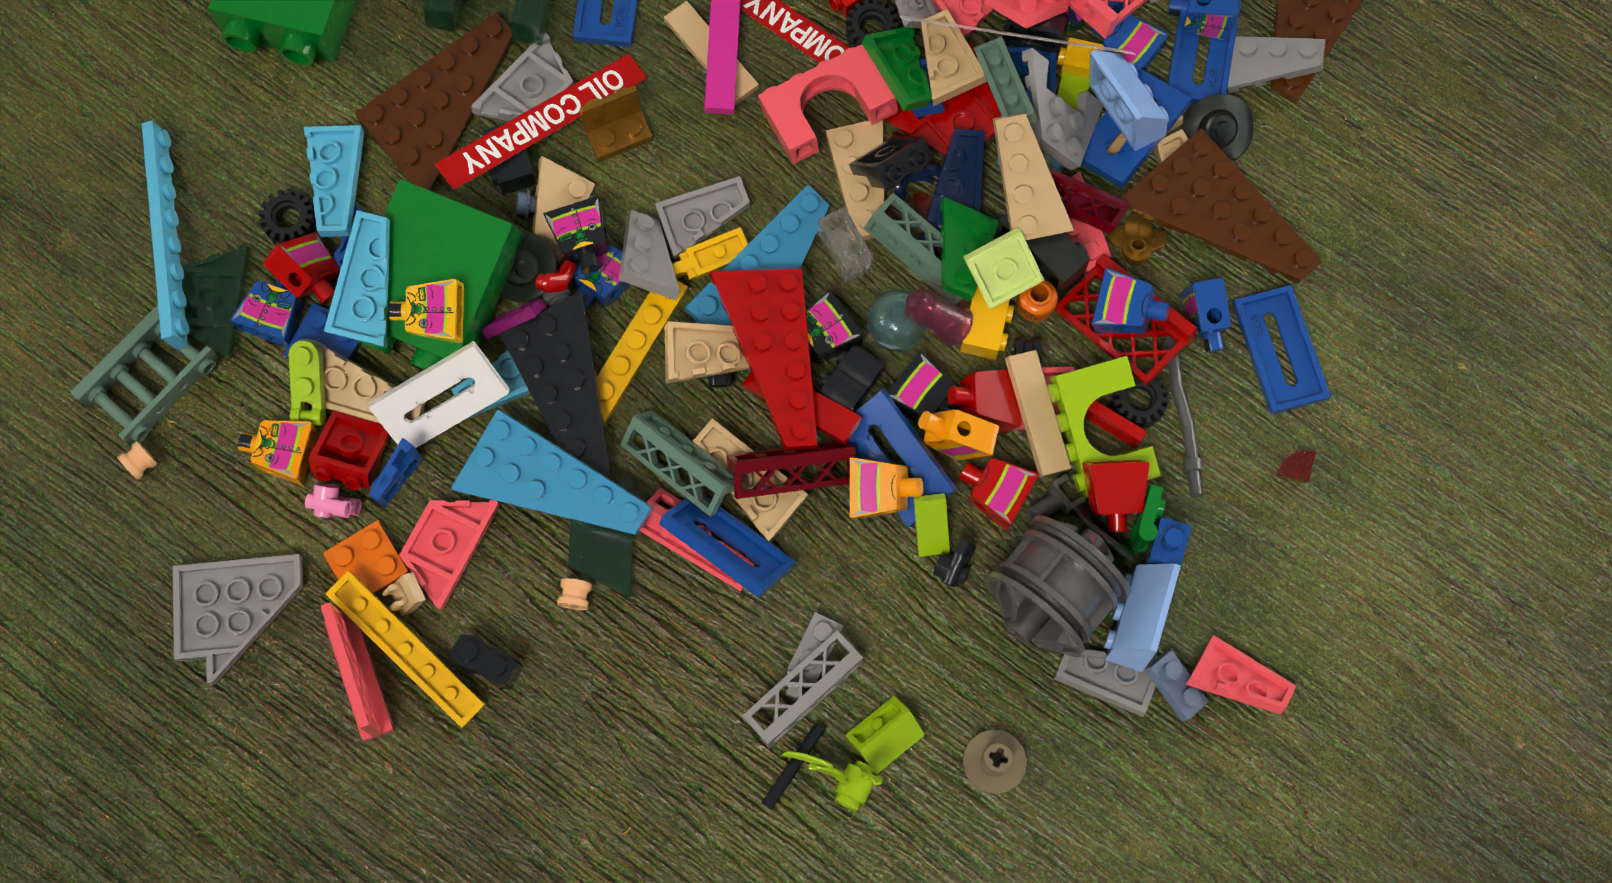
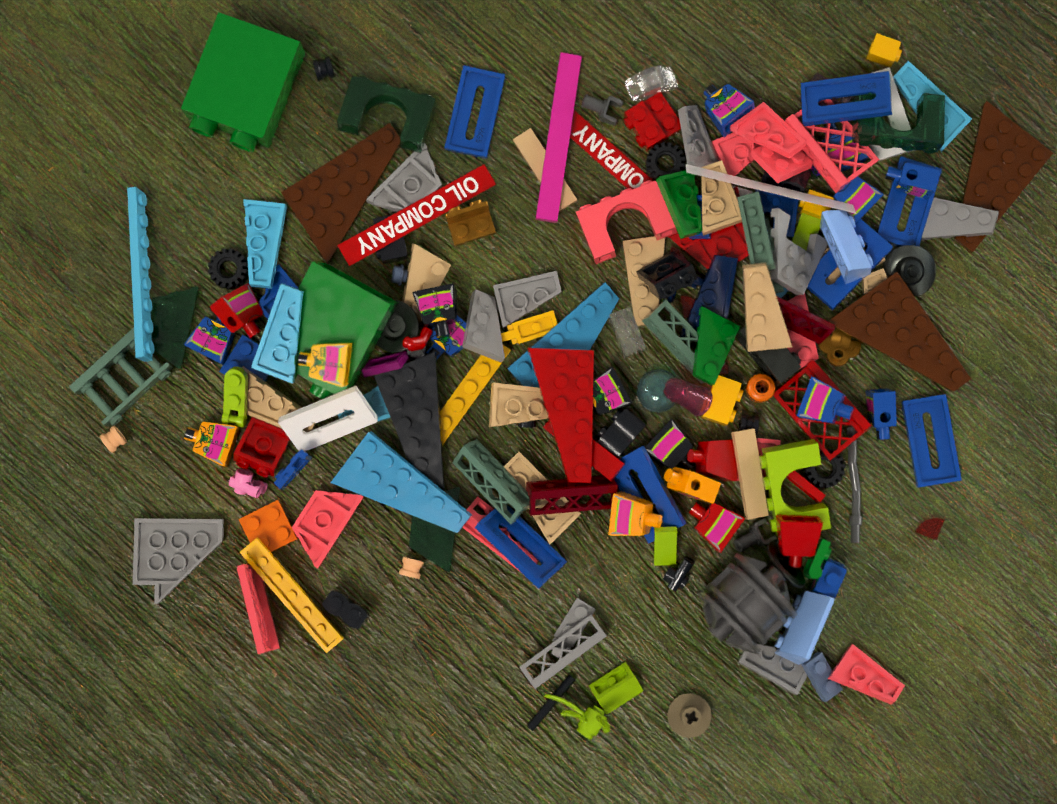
camera: 10 degrees right, 10 degrees up
tan tile [382,572,426,616] -> none
yellowish green tile [963,227,1045,309] -> none

